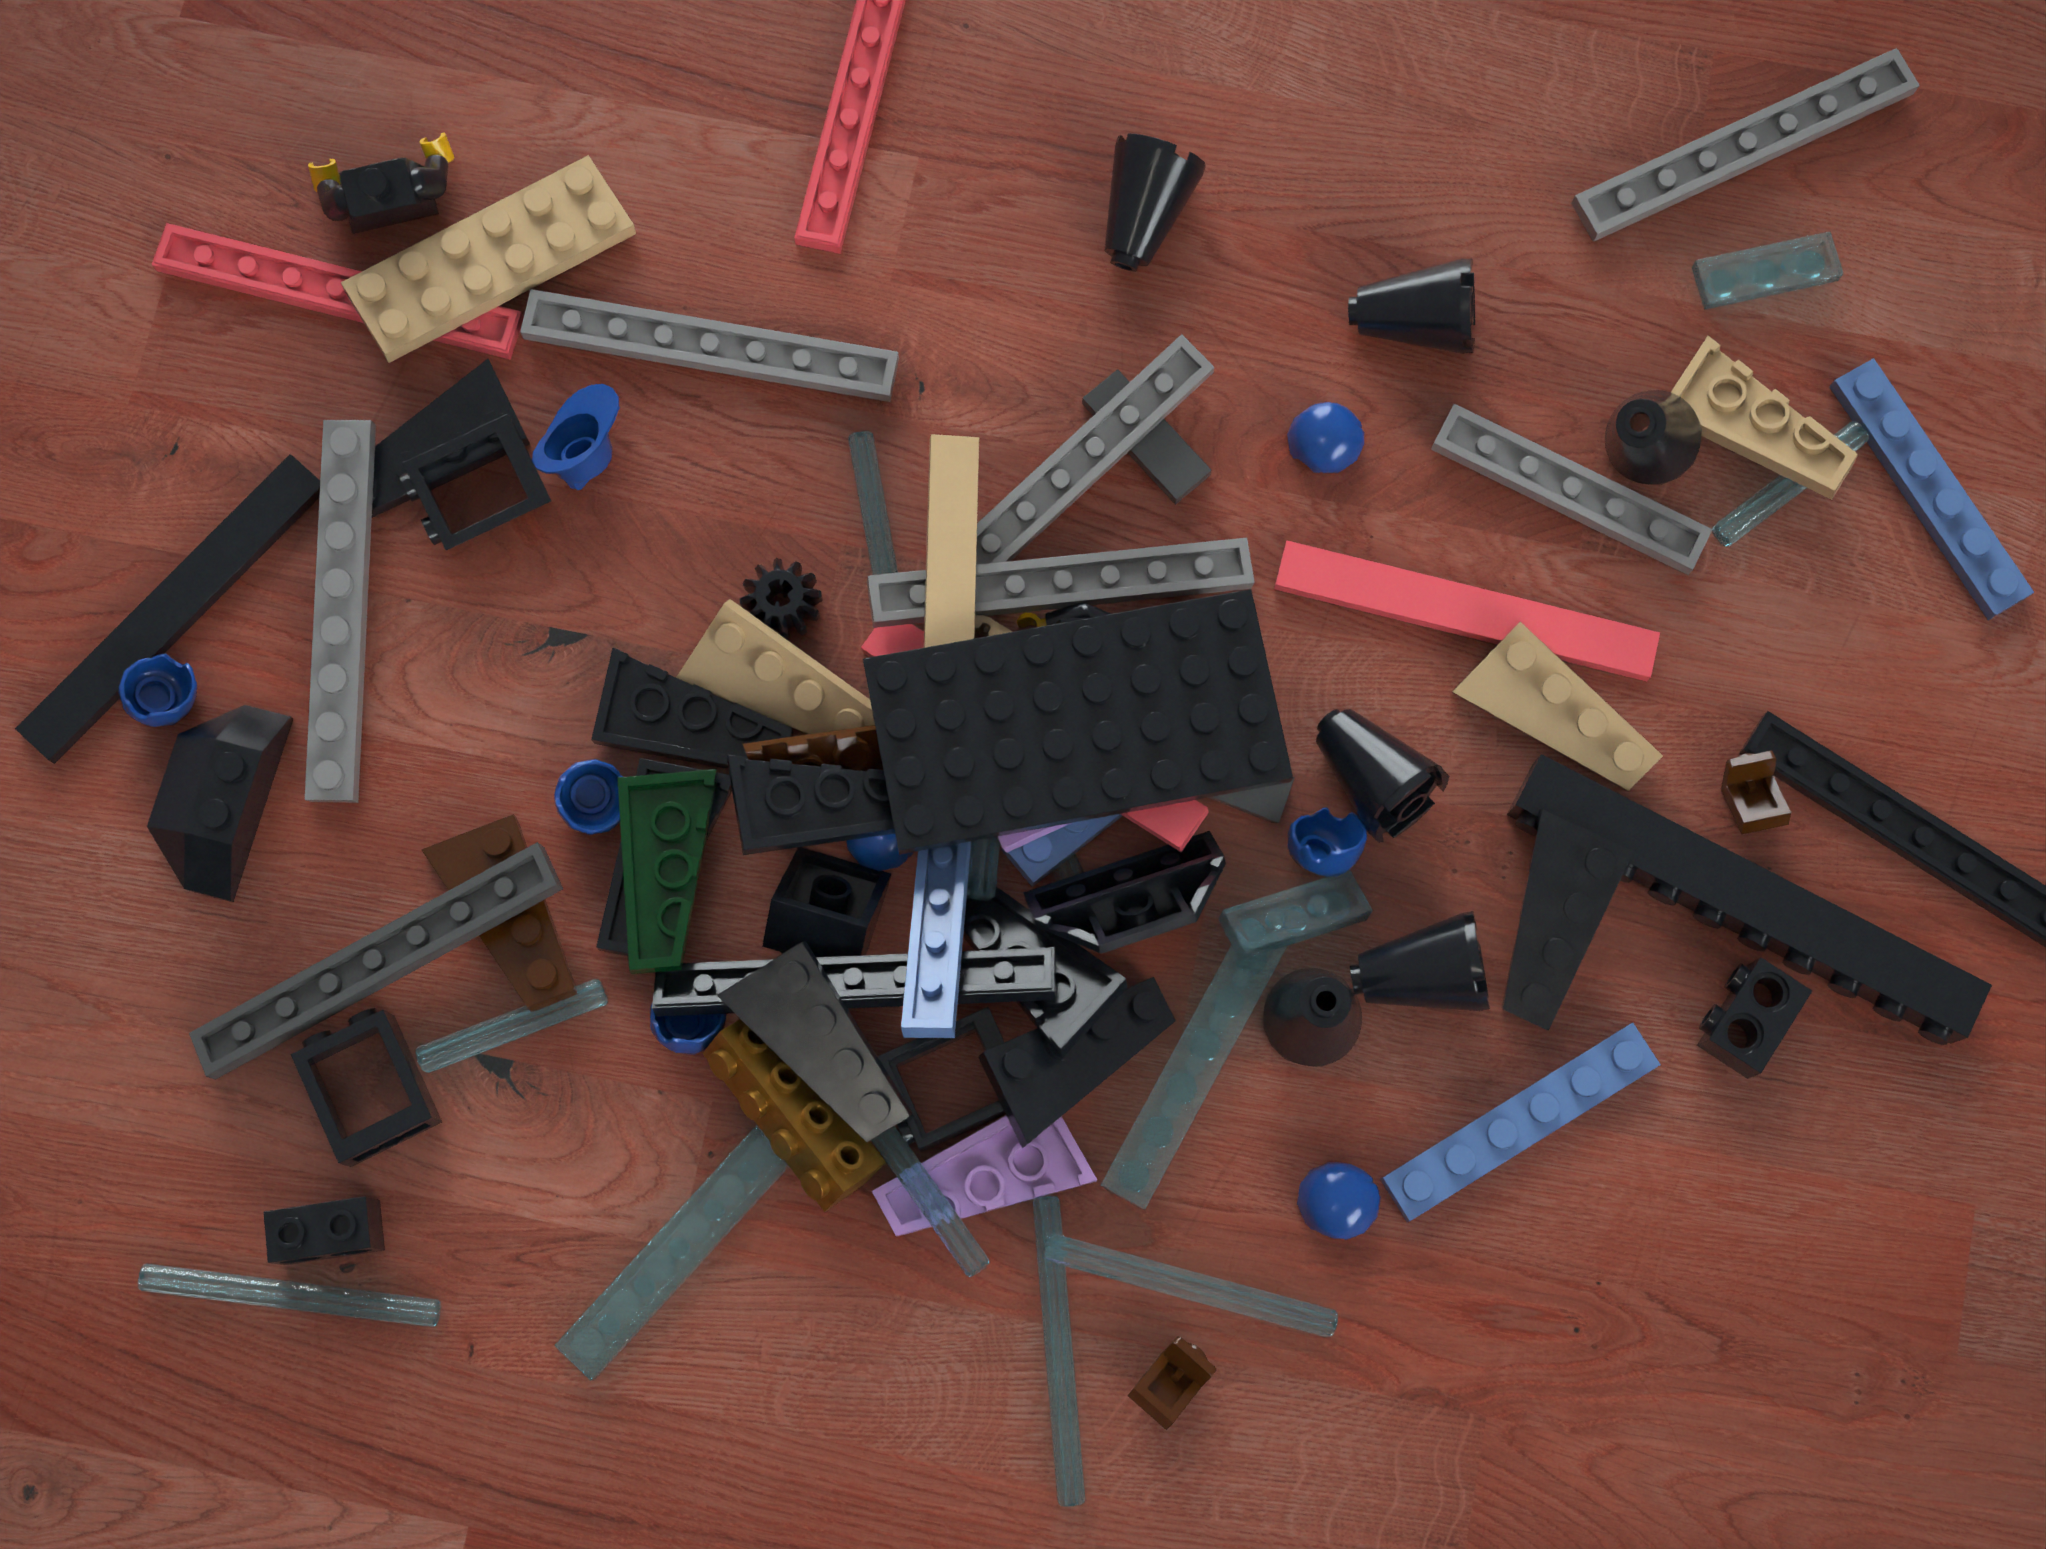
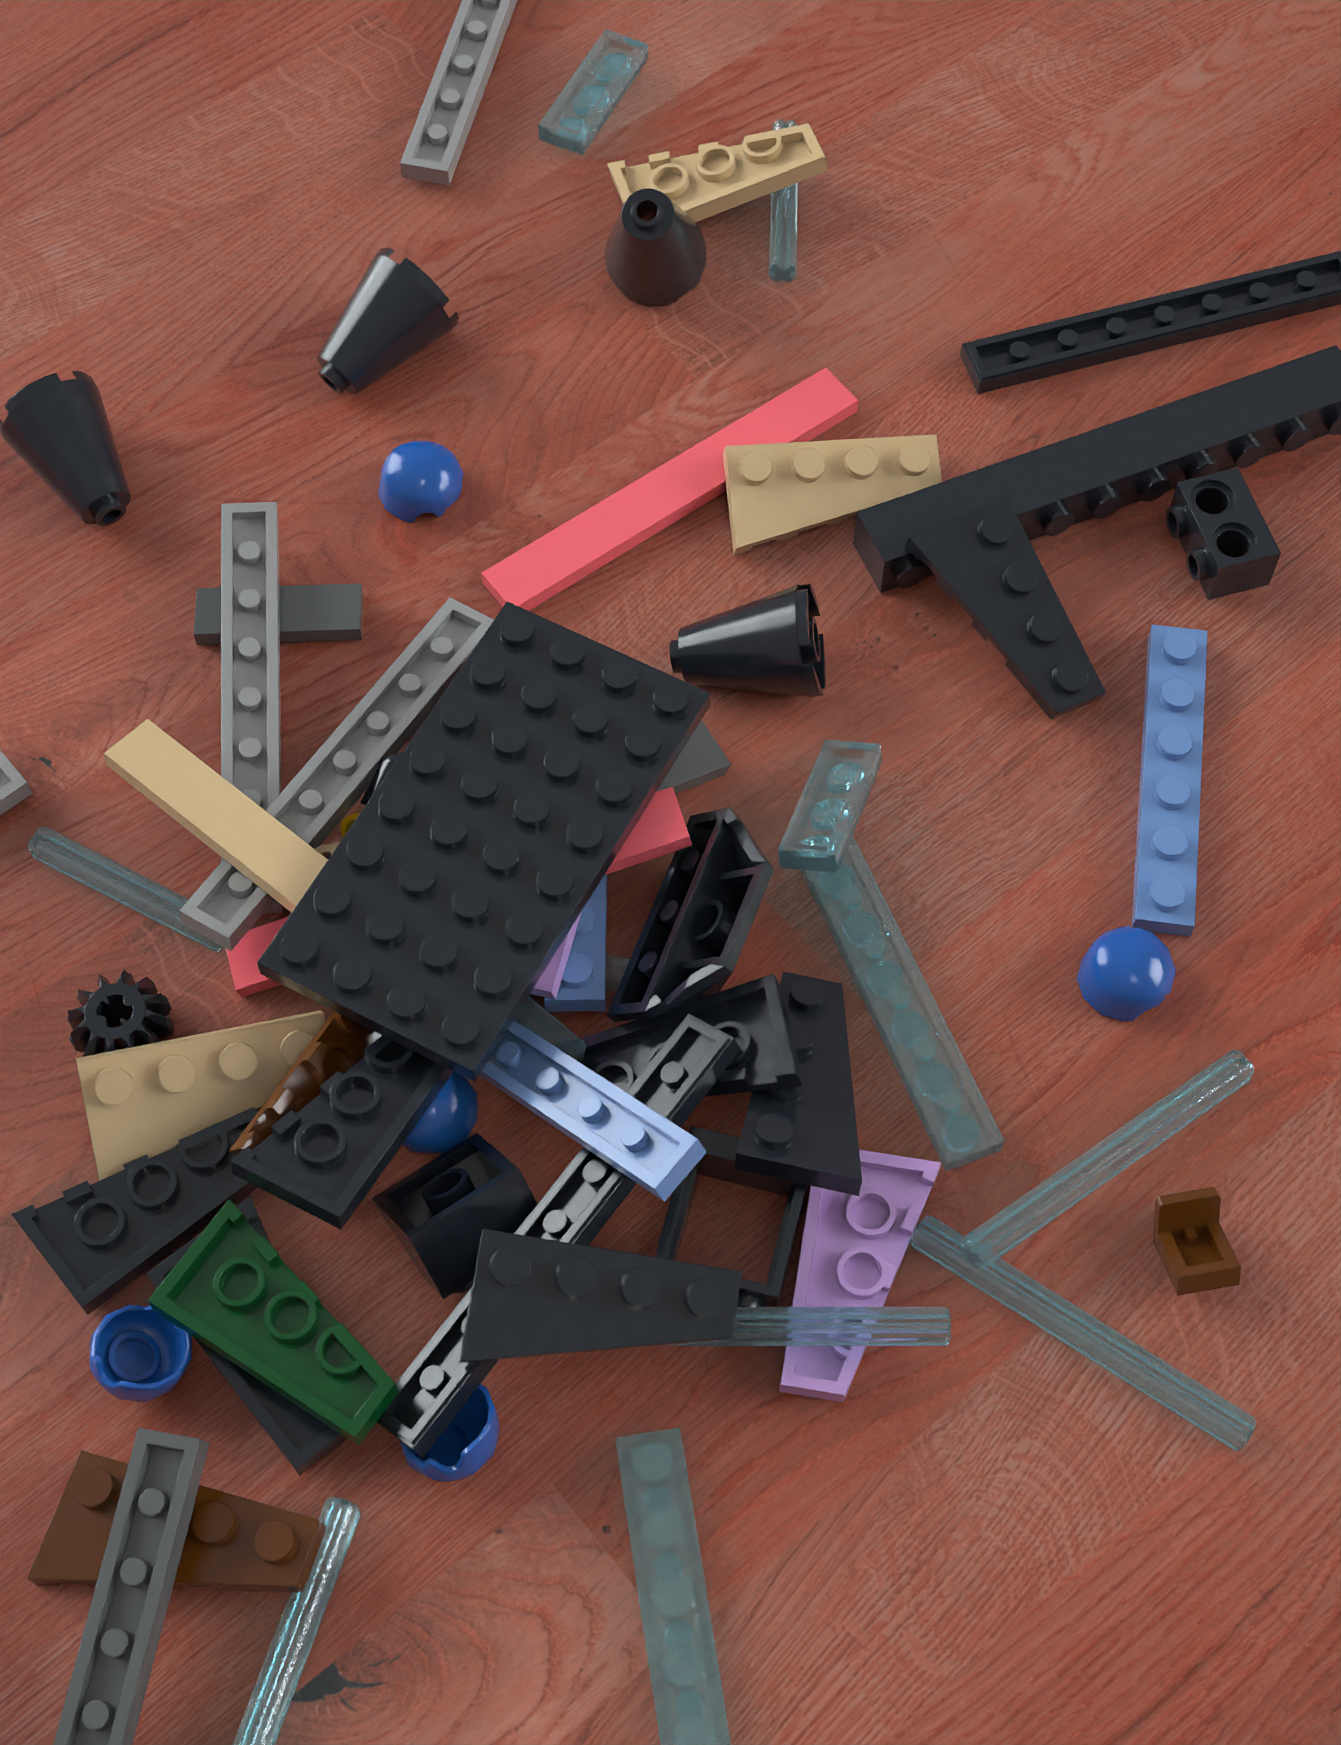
camera: 50 degrees left, 15 degrees down
pearl gold brick [703,1019,886,1212] -> none
black cone [1263,968,1362,1067] -> none
blue hair [1288,807,1367,877] -> none
black cone [1350,911,1490,1011] -> none
light grey plate [1431,404,1713,575] -> none
reddish brown bracket [1721,751,1791,835] -> none
medium blue plate [1829,358,2034,620] -> none

